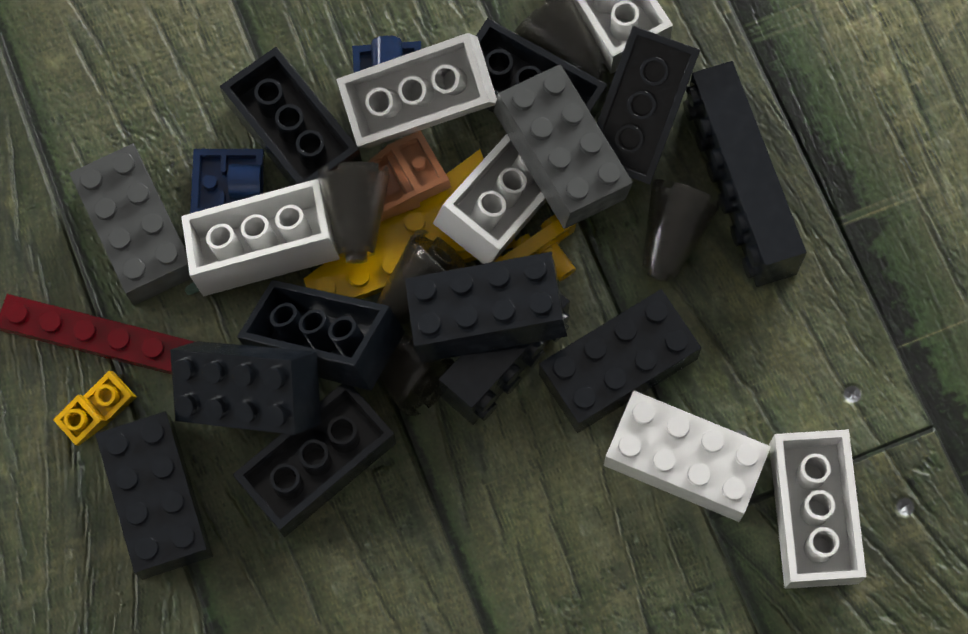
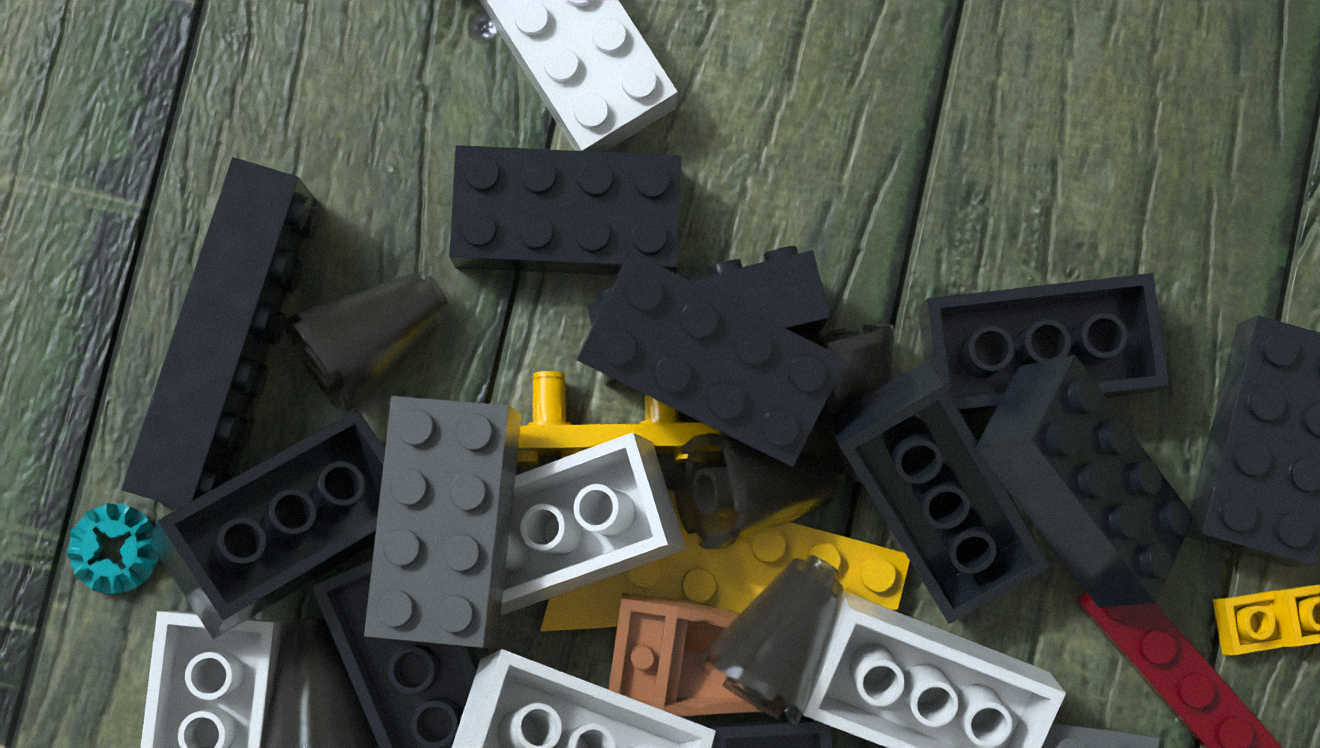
camera: 155 degrees left, 10 degrees up
none -> teal gear [66,503,159,594]

